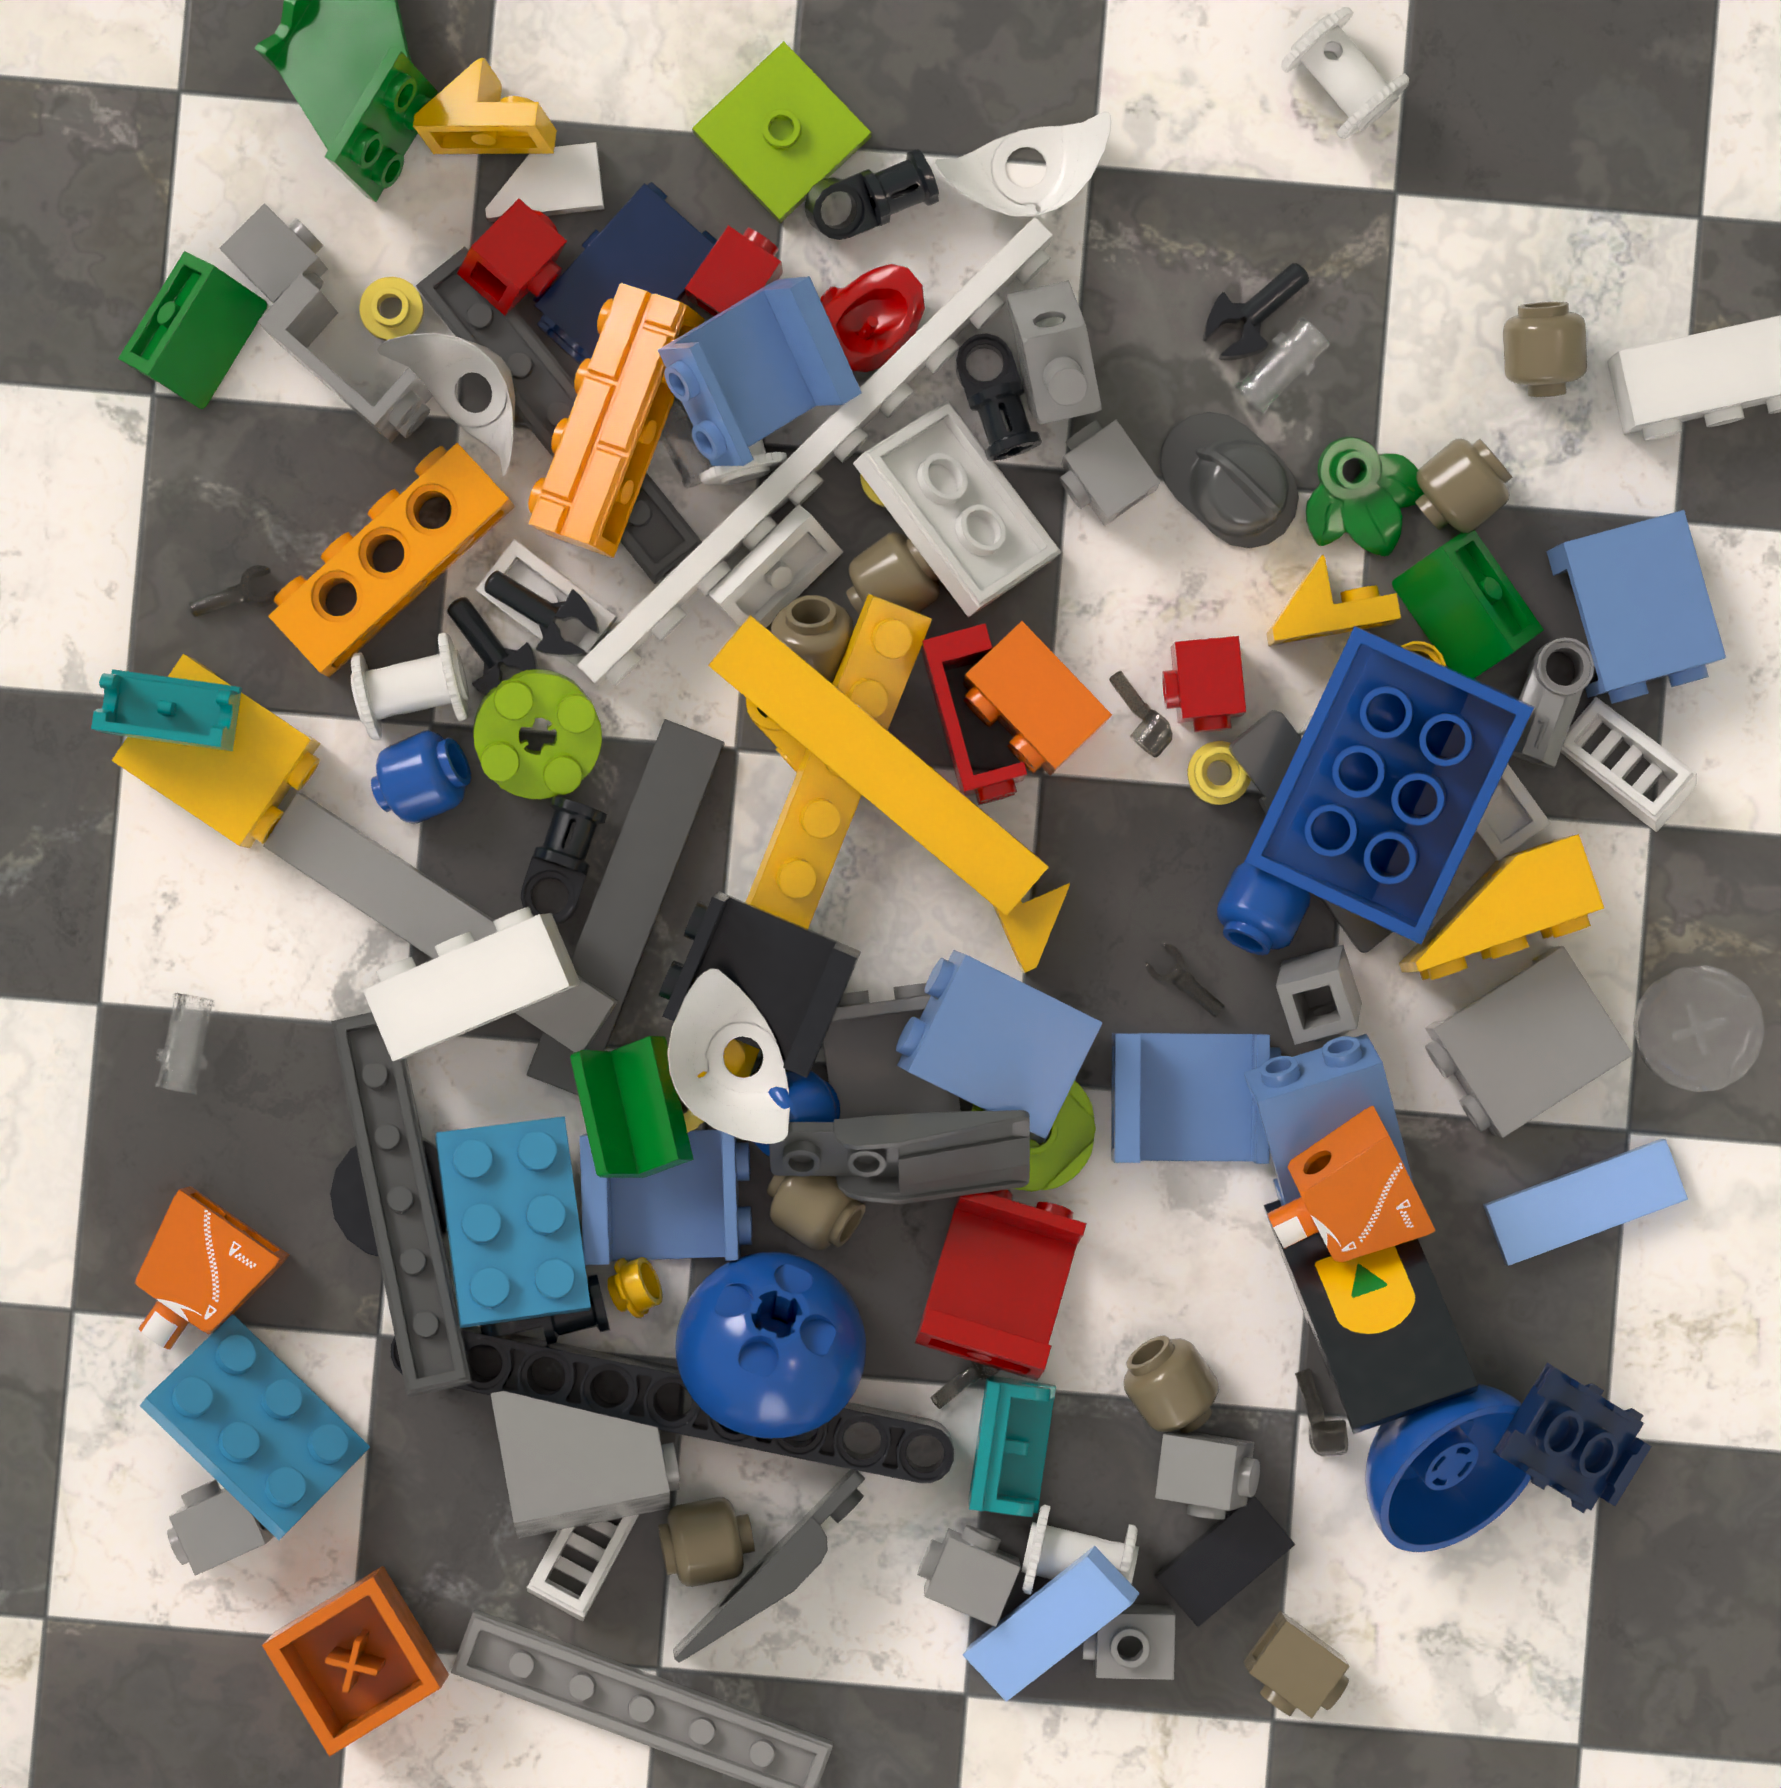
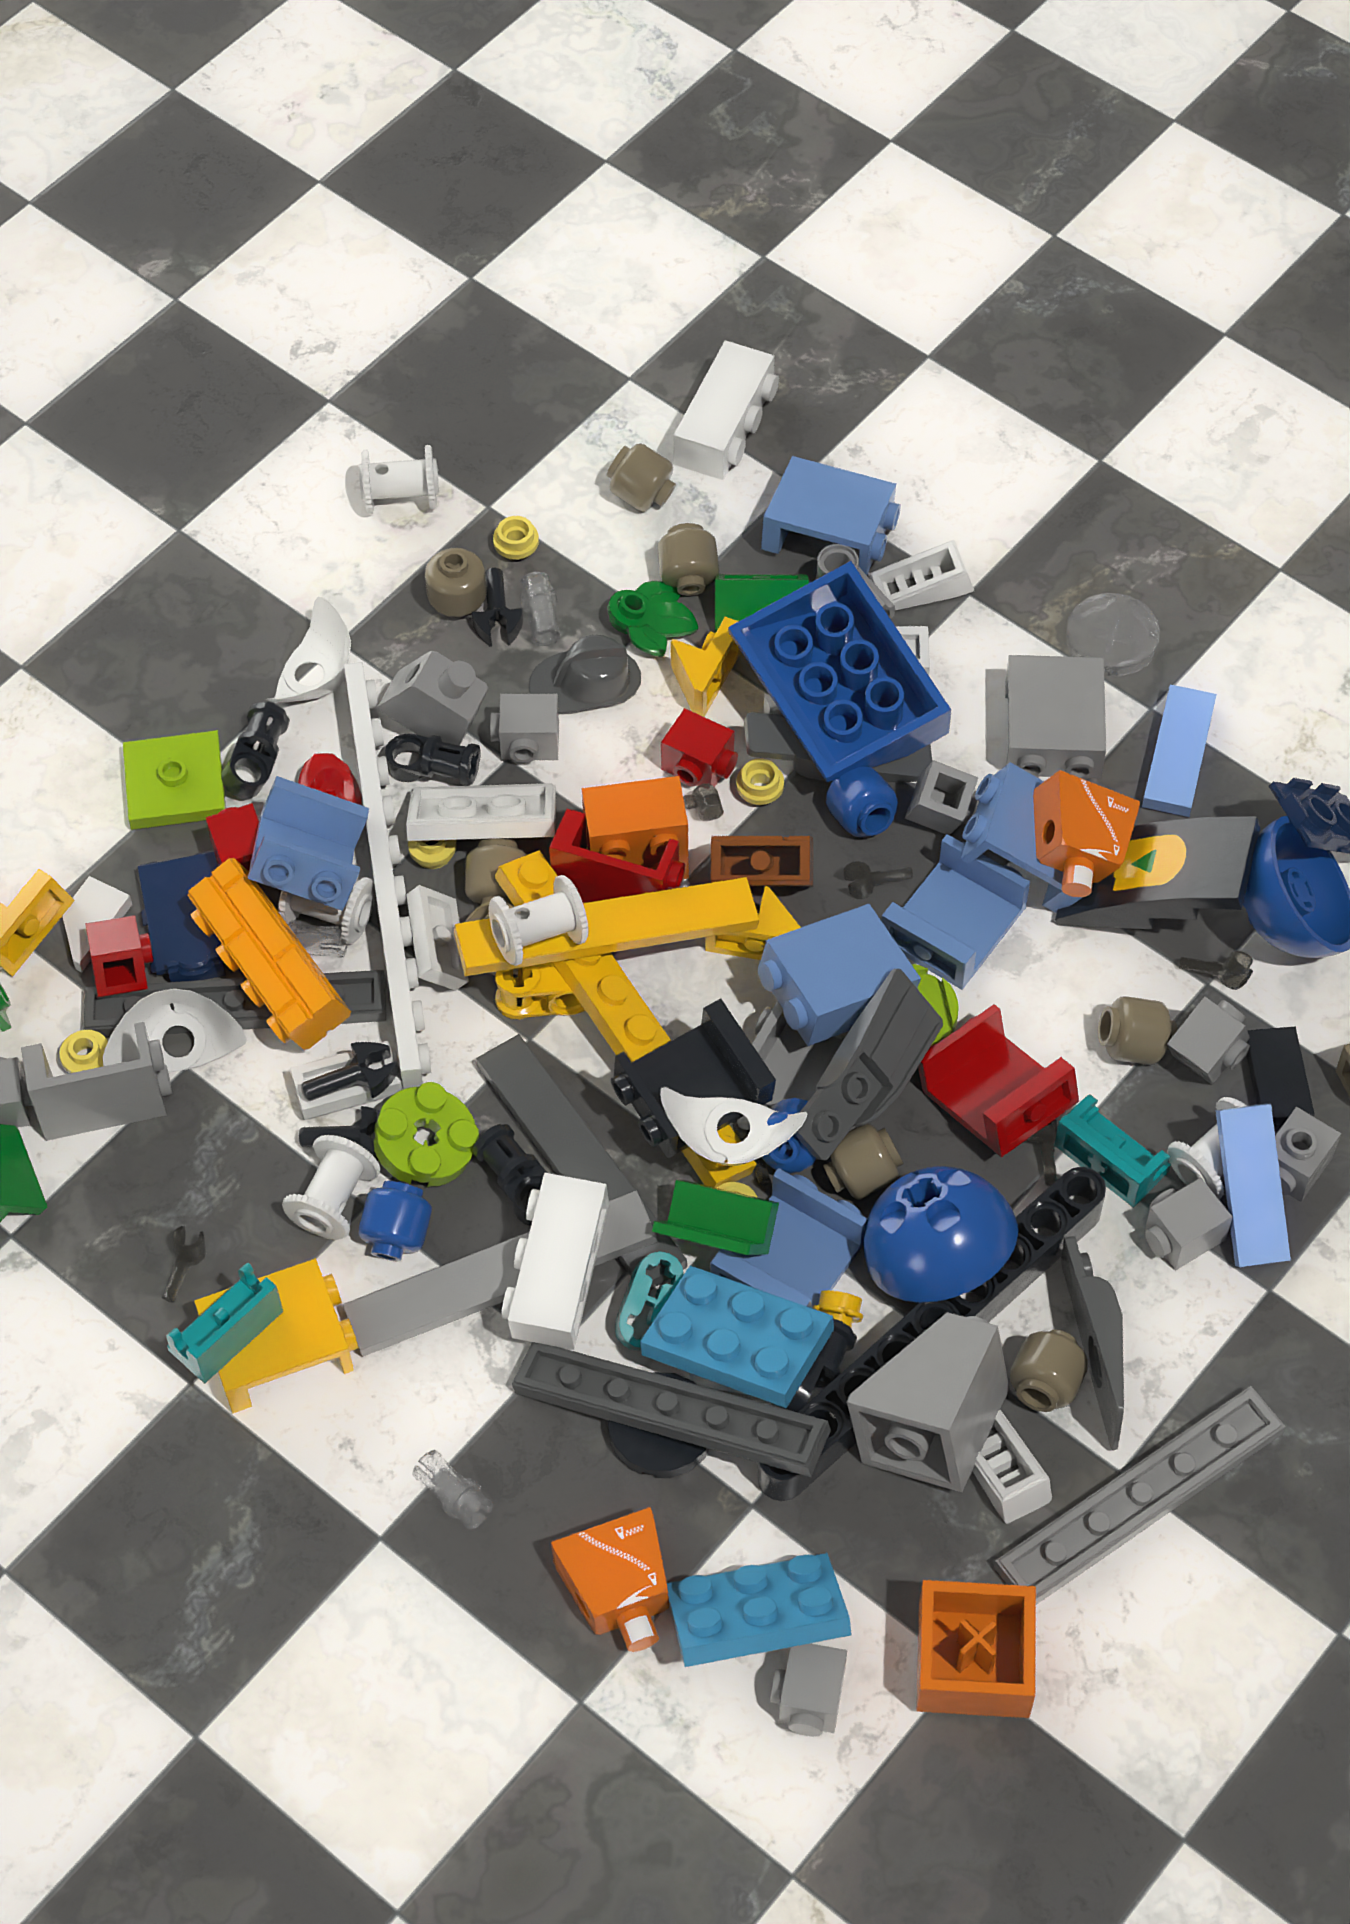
camera: 55 degrees left, 30 degrees down
light orange brick [268,443,515,678] -> none
yellow slope [1399,834,1604,980] -> none
none -> dark tan head [425,548,487,617]
none -> white hose [489,875,588,966]
none -> light yellow plate [493,516,539,559]
none -> teal beam [614,1251,684,1351]
none -> dark orange brick [711,836,813,887]

